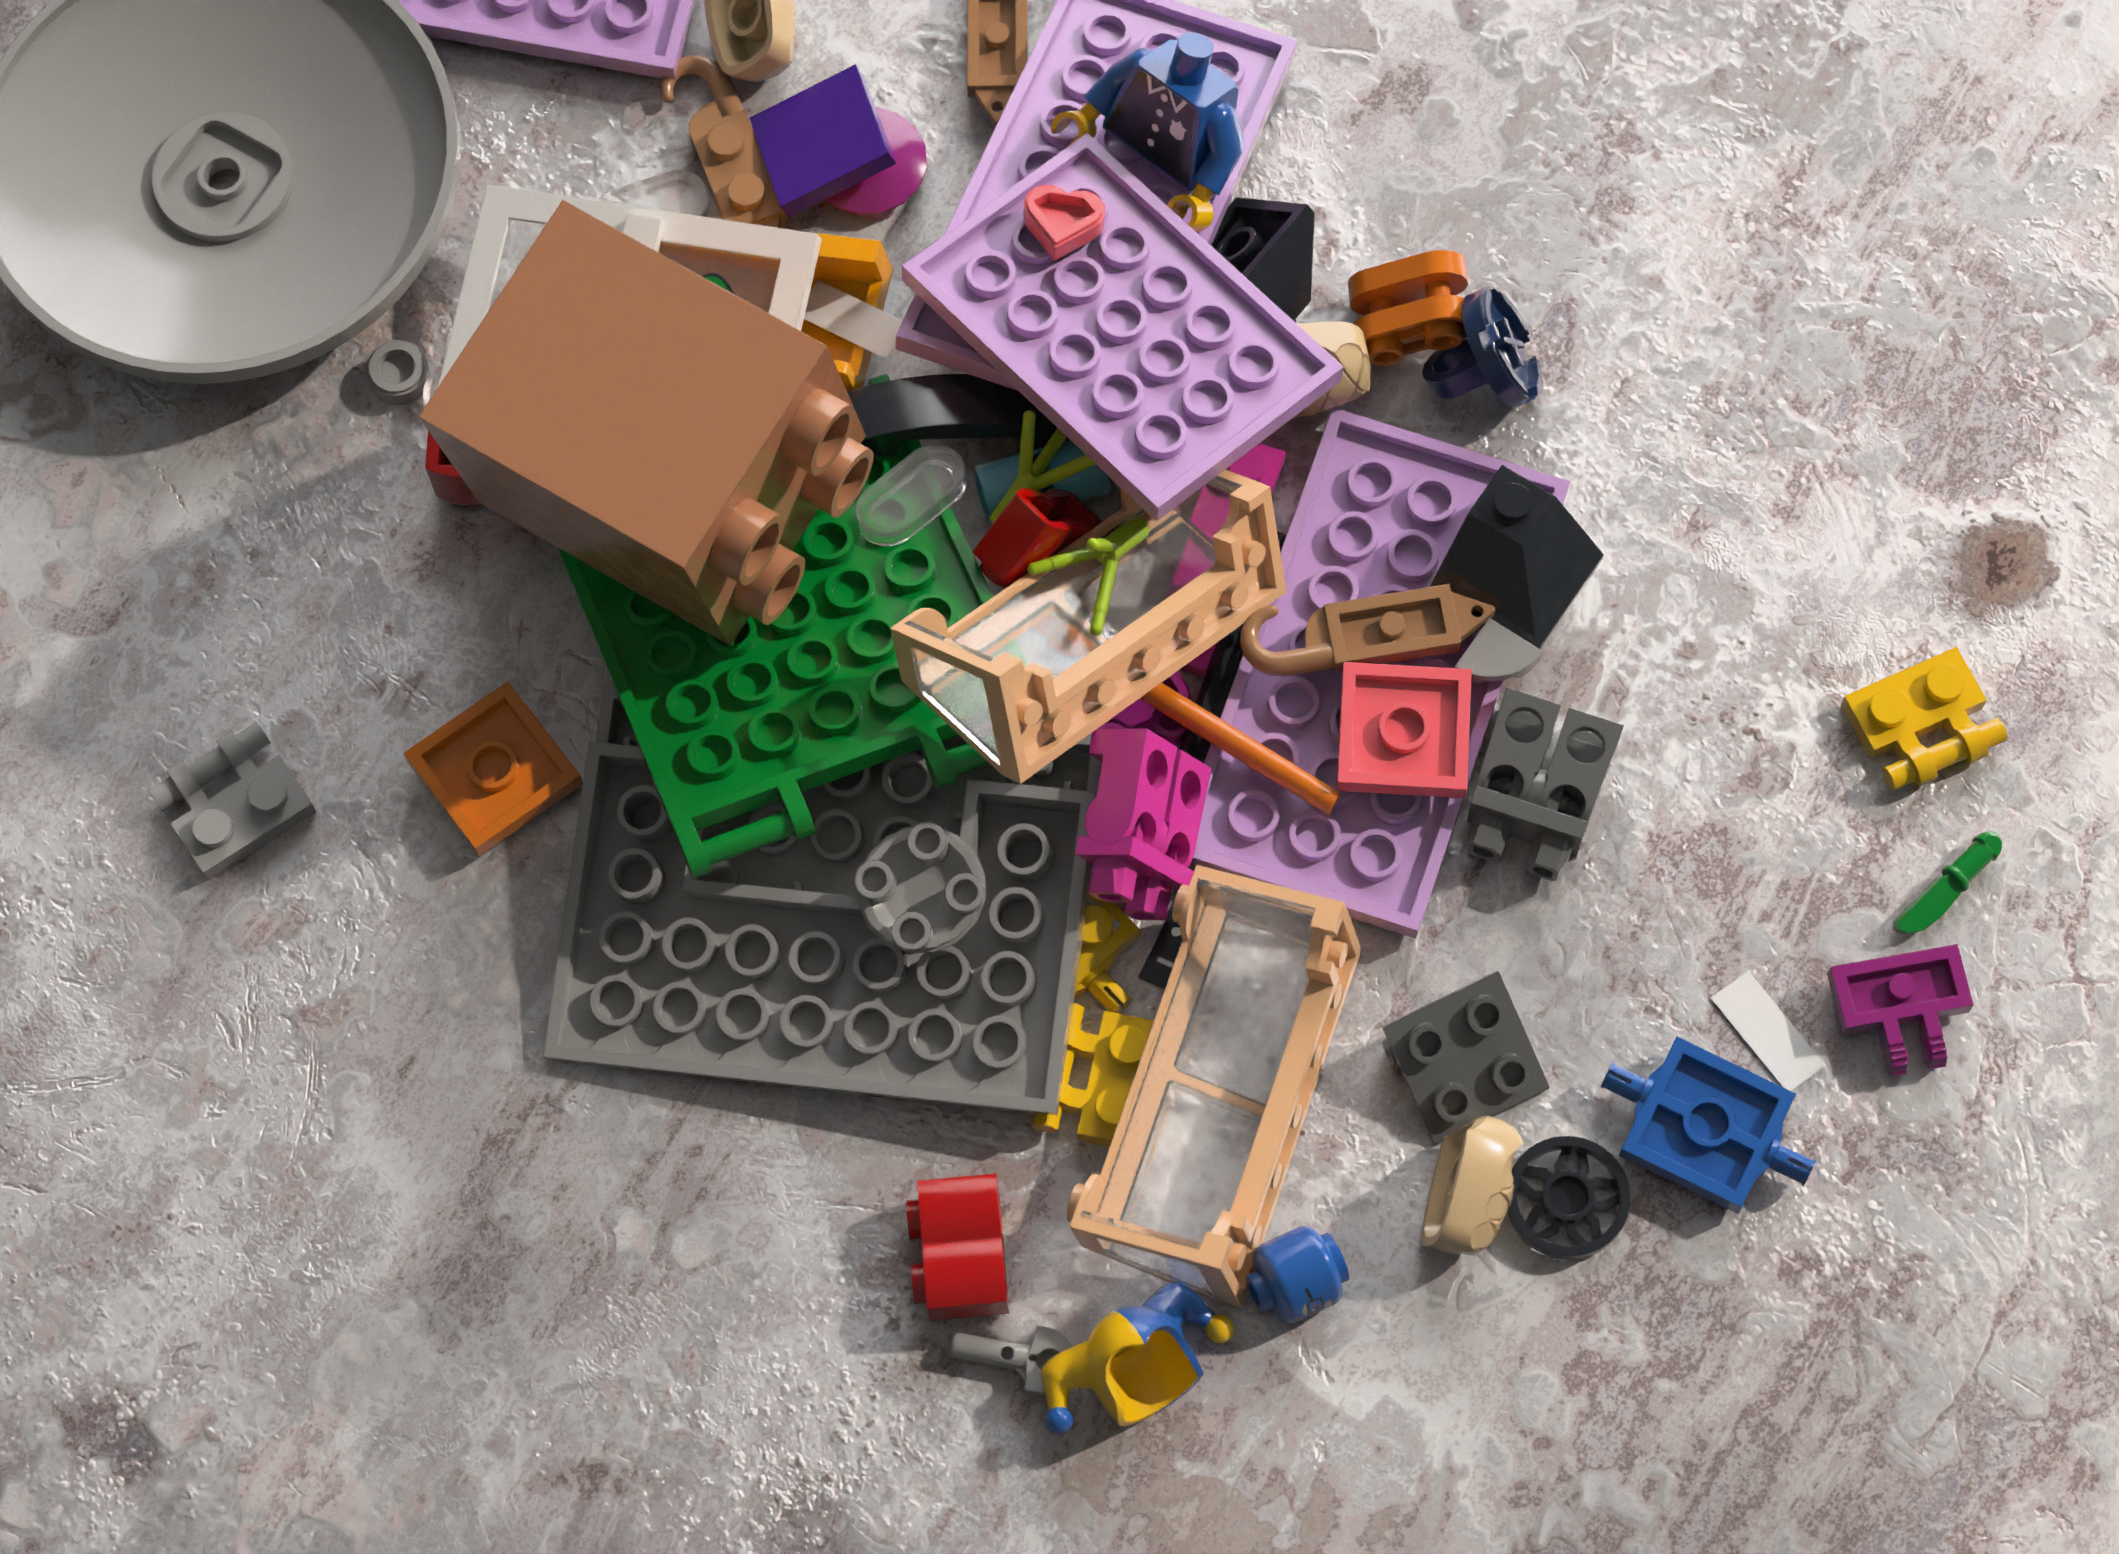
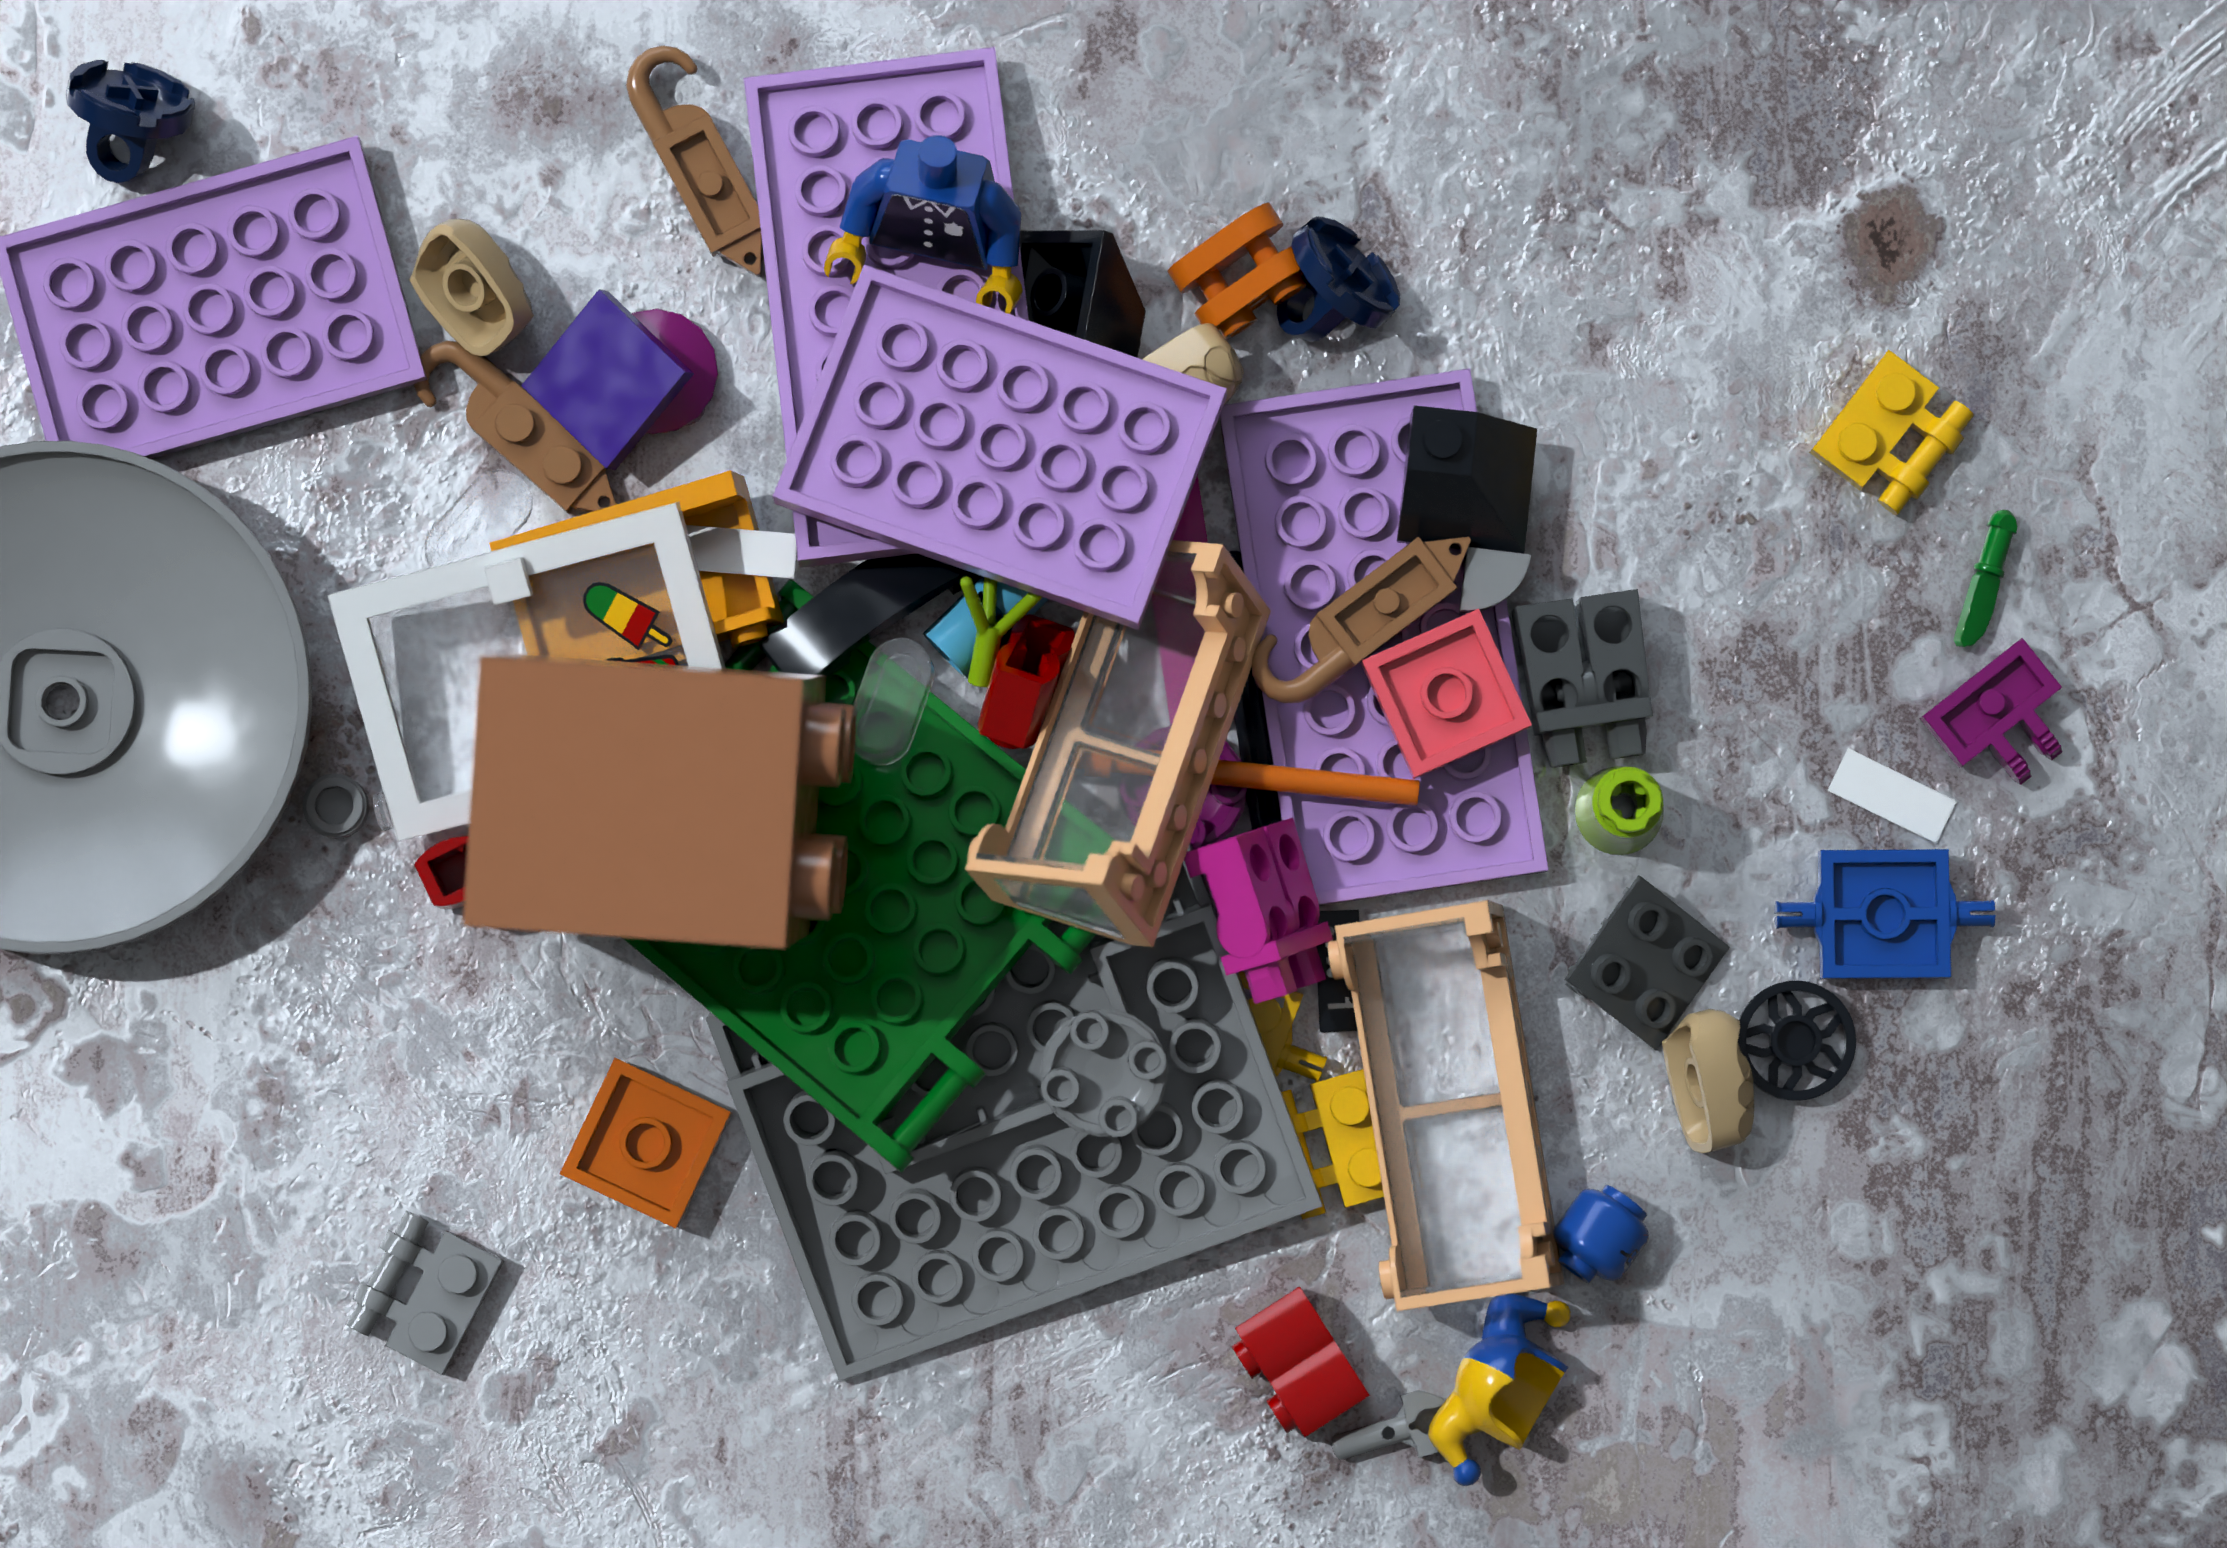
camera: 30 degrees left, 15 degrees up
coral tile [1023,185,1105,261] -> none
lime plant [1027,516,1149,636] -> none
none -> lime plant [1575,766,1664,855]

